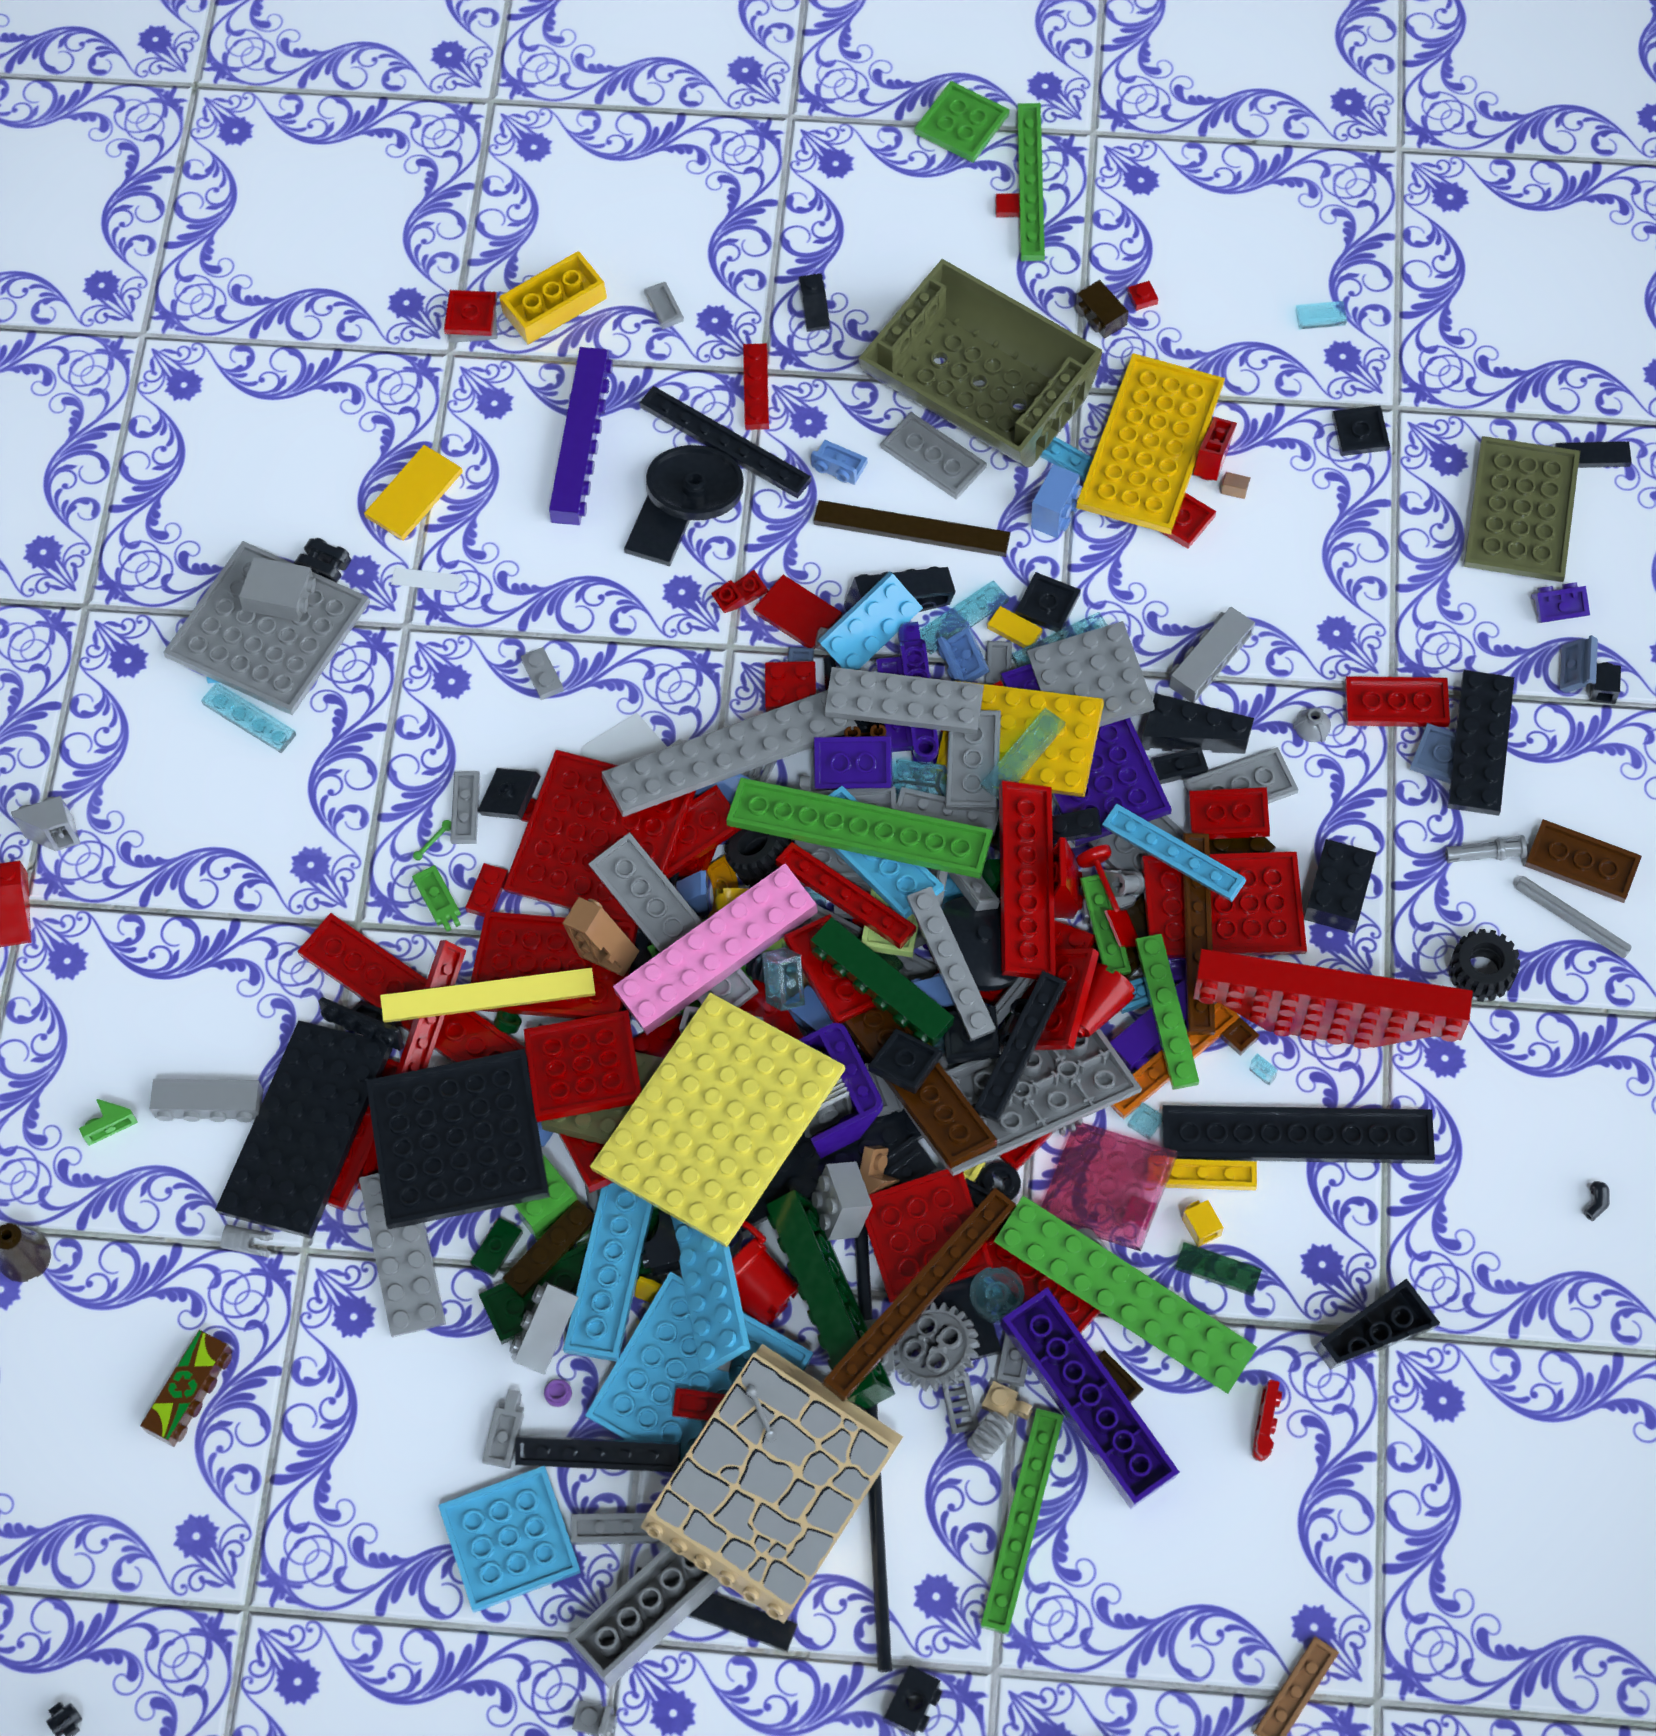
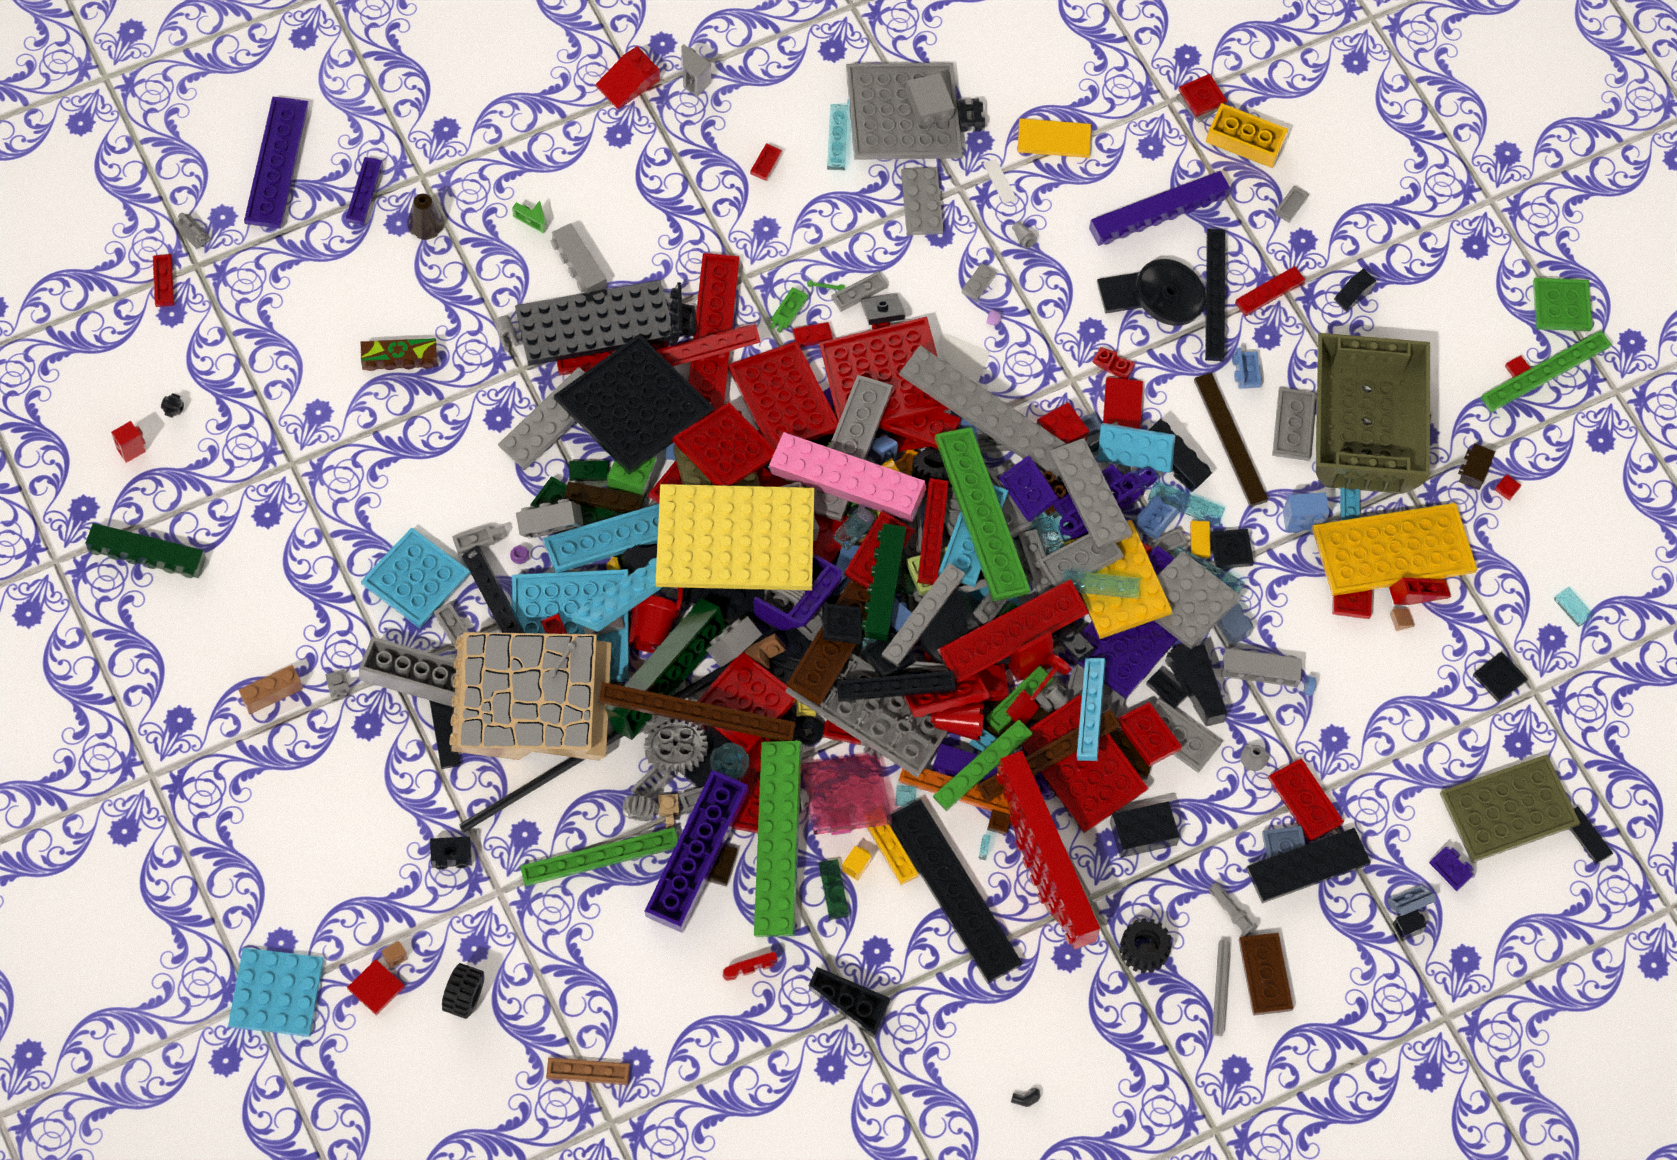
camera: 50 degrees right, 0 degrees up
light yellow tile [380,968,595,1023] -> none
dark green tile [494,1011,522,1034] -> none
medium nougat wedge [563,897,639,977] -> none
none -> red plate [750,143,782,181]
none -> light grey plate [901,168,943,235]
none -> lavender hinge [986,309,1001,326]
none -> light grey cone [1012,222,1036,248]
none -> sand blue brick [1217,603,1253,646]
none -> medium blue tile [1303,676,1316,696]

